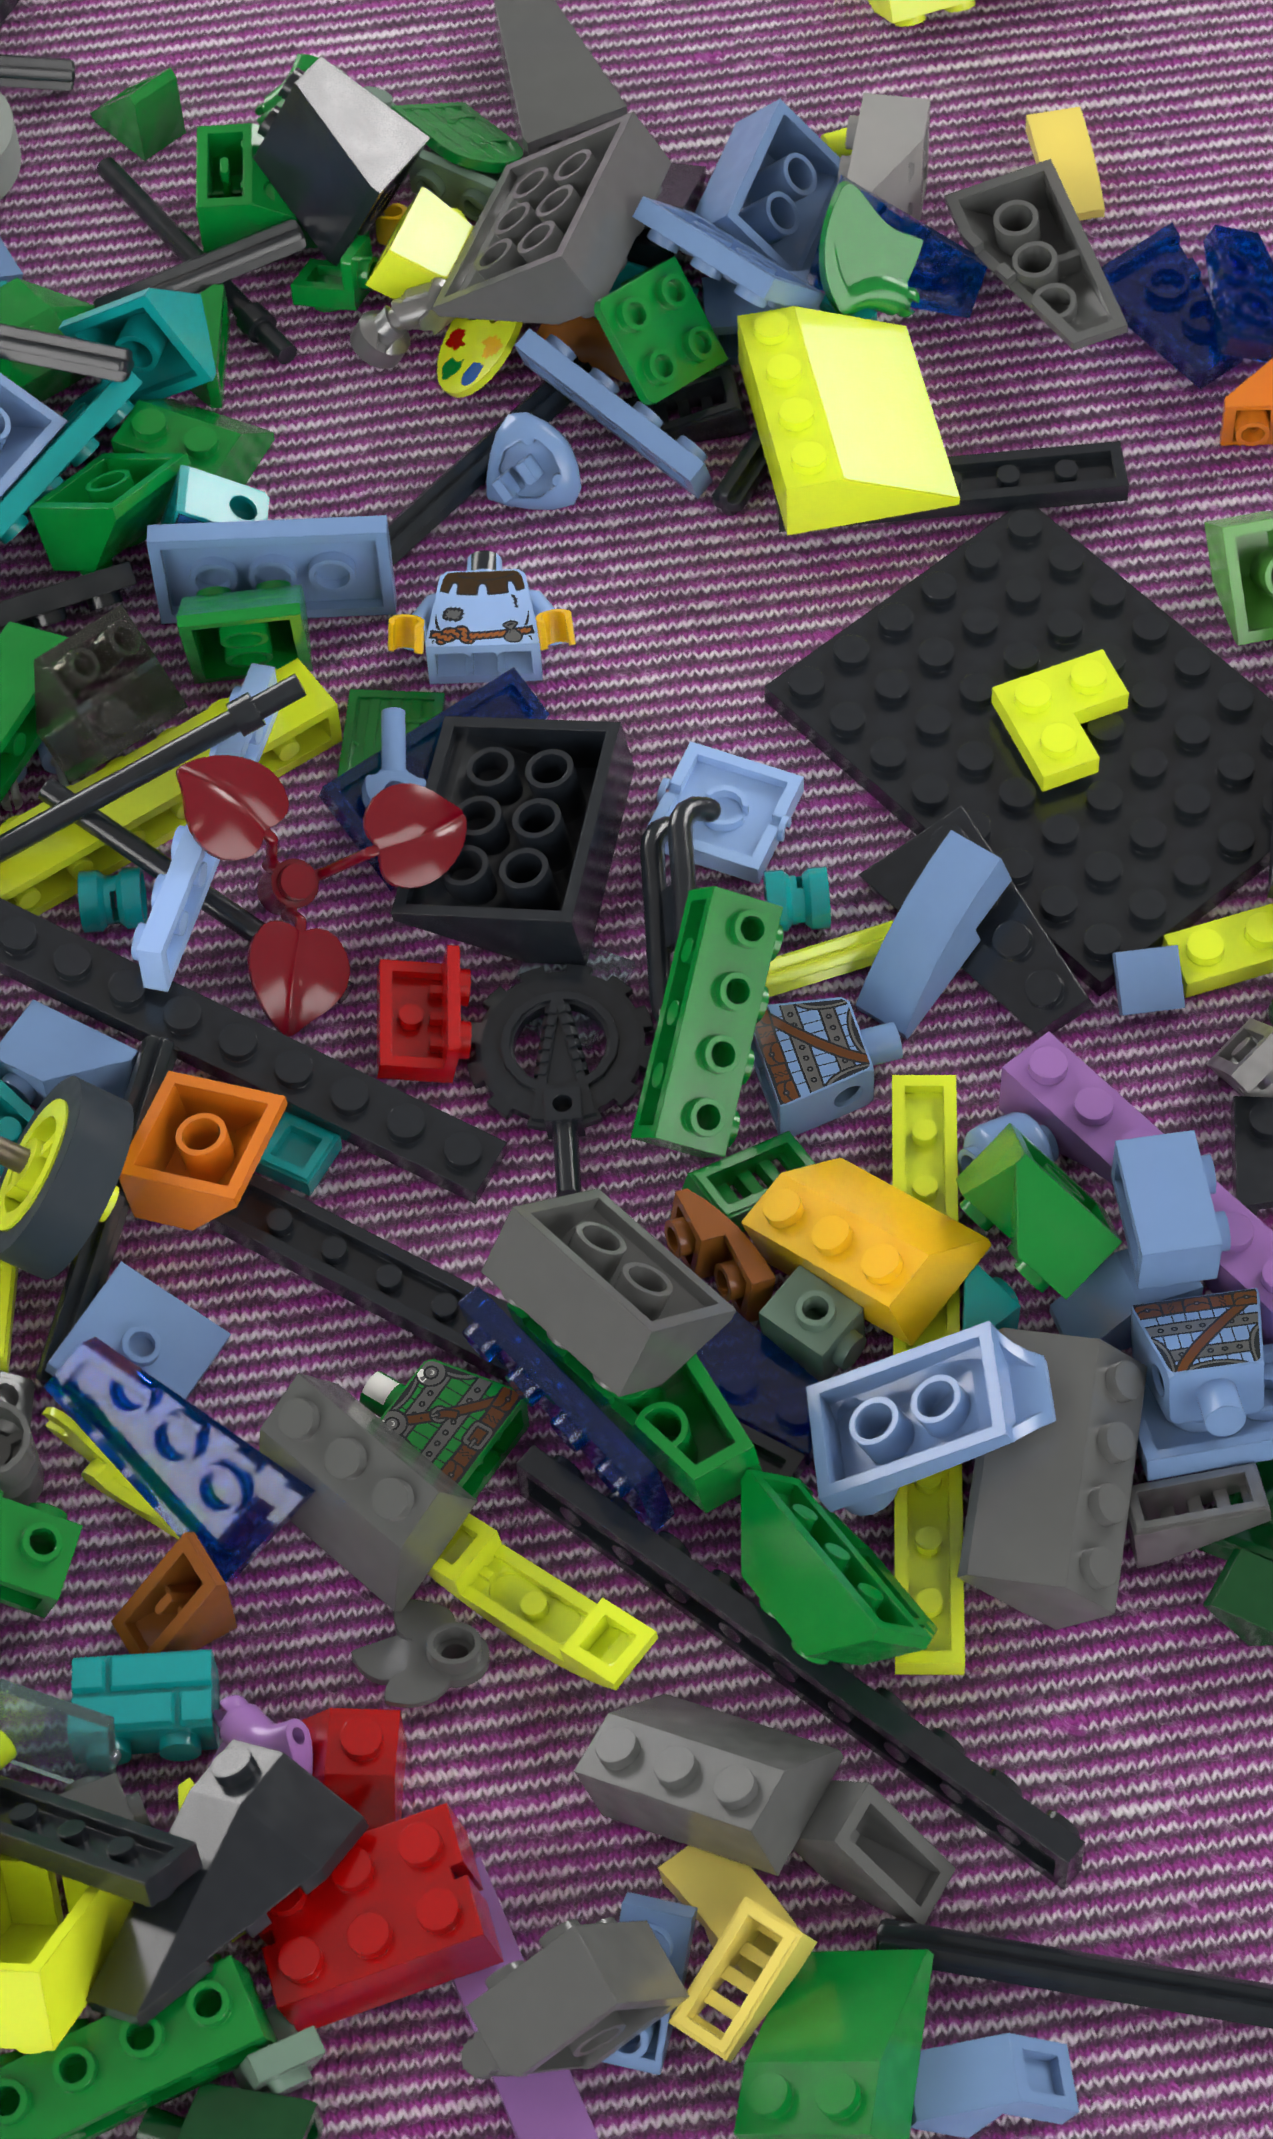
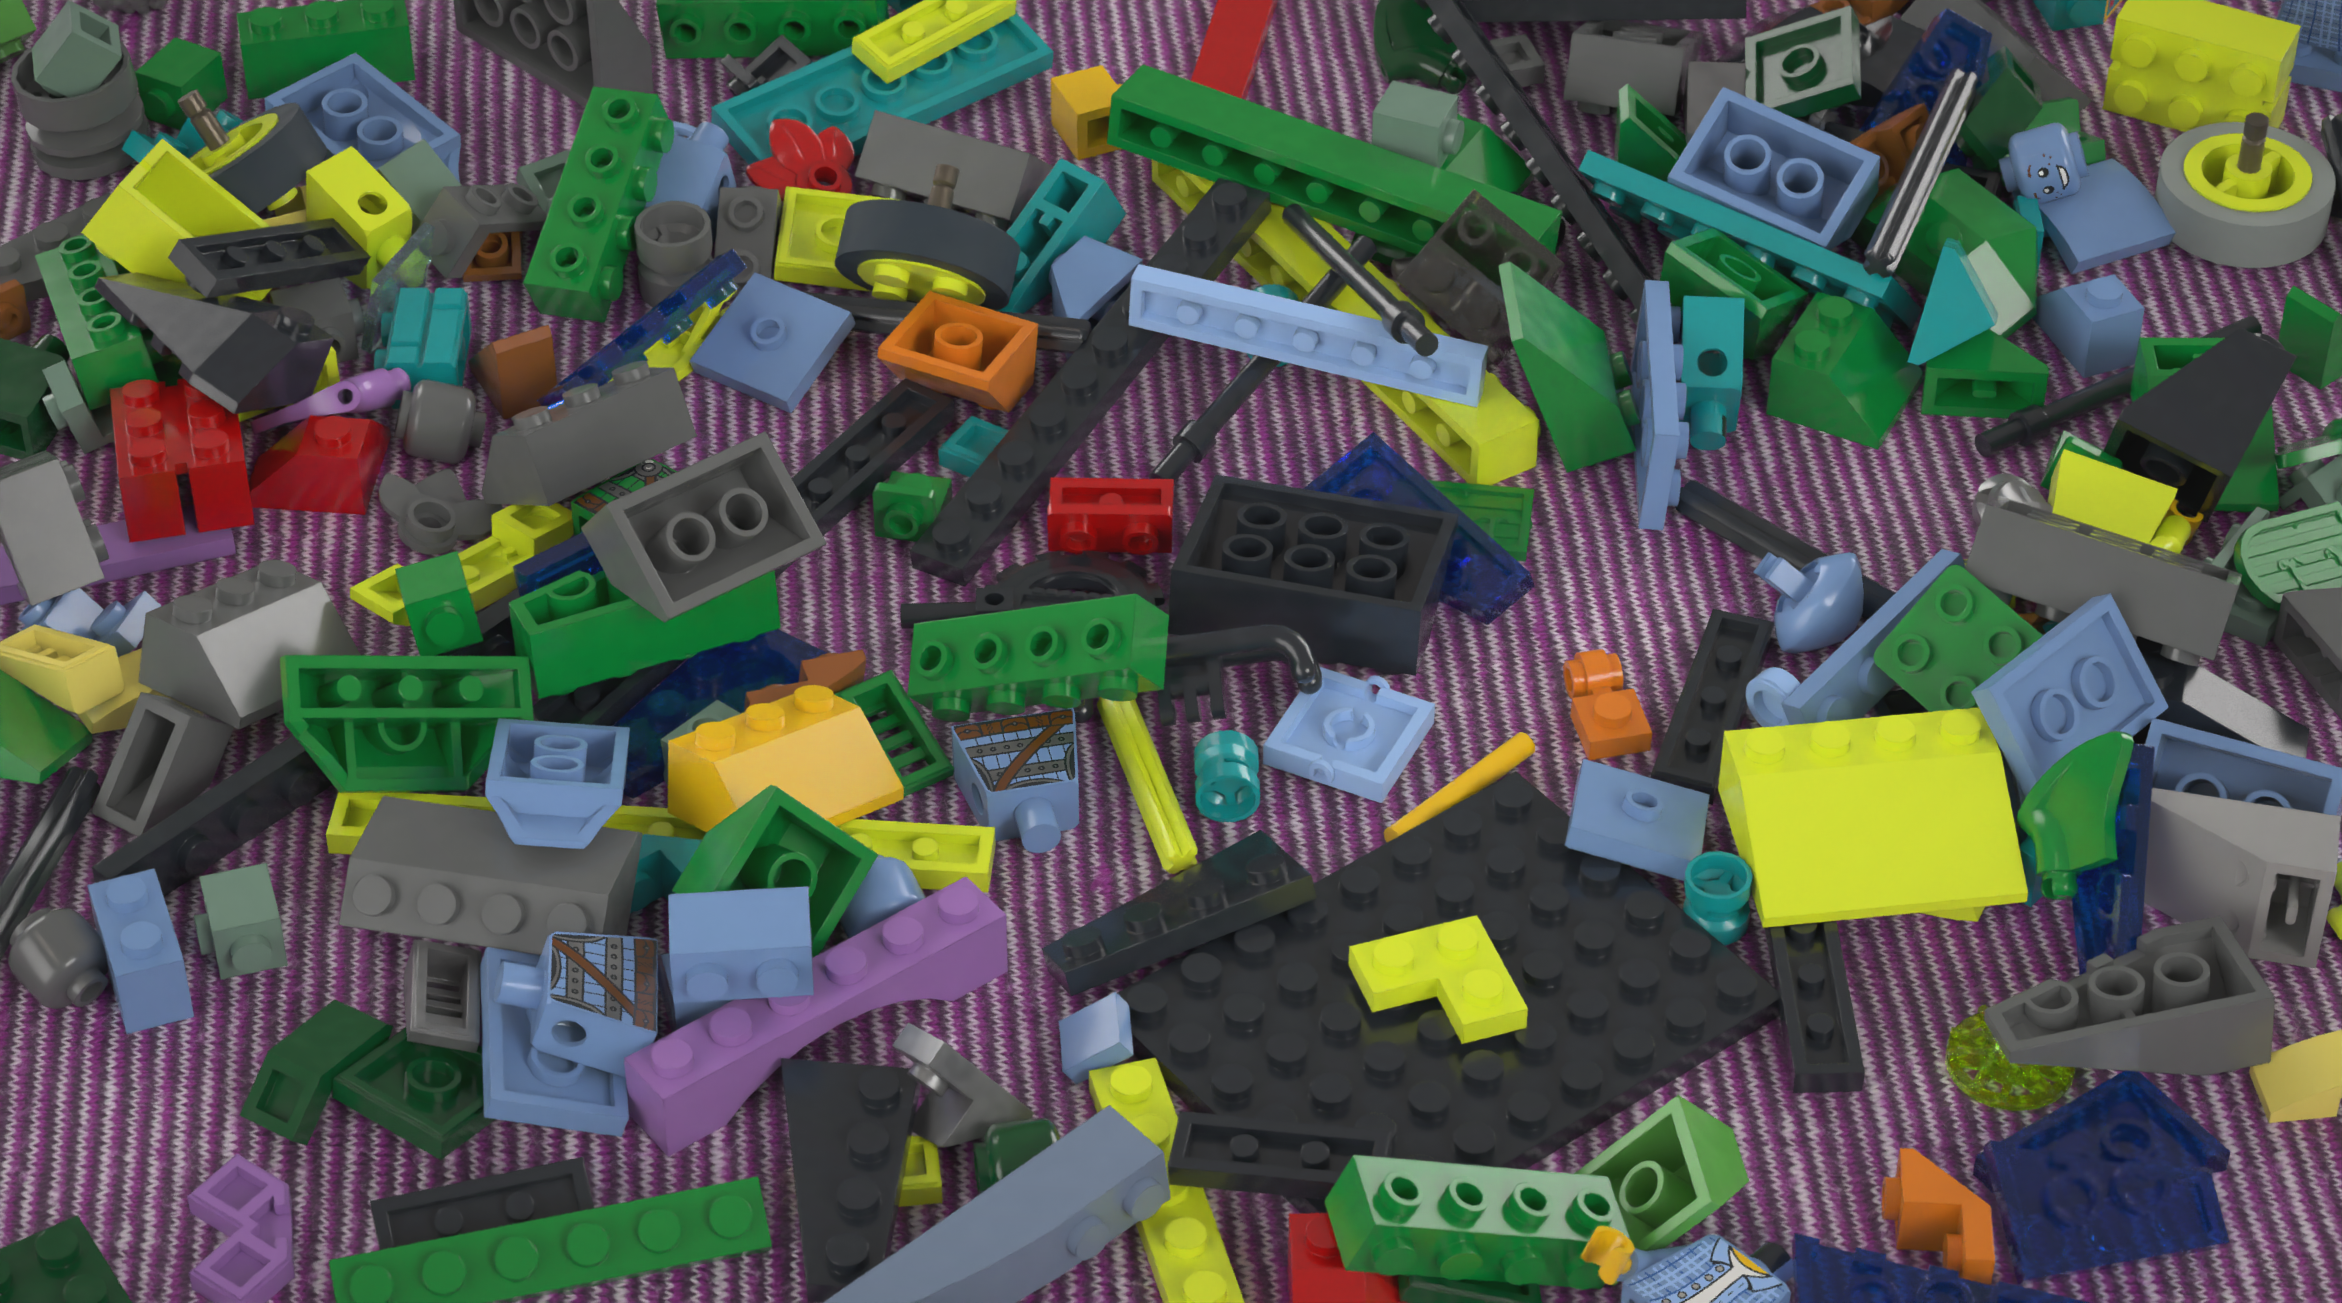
camera: 90 degrees right, 15 degrees down
black axle [93,219,306,309] -> none
dark red plant [176,755,467,1037] -> none
medium blue bar [361,707,426,808] -> none
torso [388,550,576,684] -> none
medium blue slope [856,830,1012,1040] -> none
none -> dark grey head [8,908,108,1009]
none -> medium blue brick [87,868,194,1034]
none -> sand green brick [193,863,288,980]
none -> dark grey head [394,379,487,464]
none -> green brick [395,551,484,656]
none -> green bracket [872,471,953,542]
none -> yellow bar [1384,732,1535,843]
none -> orange plate [1563,649,1652,760]
none -> medium blue plate [1565,759,1710,881]
none -> black tile [1650,609,1774,805]
none -> teal wheel [1682,851,1753,945]
none -> light blue tile [1746,667,1801,727]
none -> clear neon green wheel [1945,1004,2076,1111]
none -> medium blue slope [2032,274,2145,378]

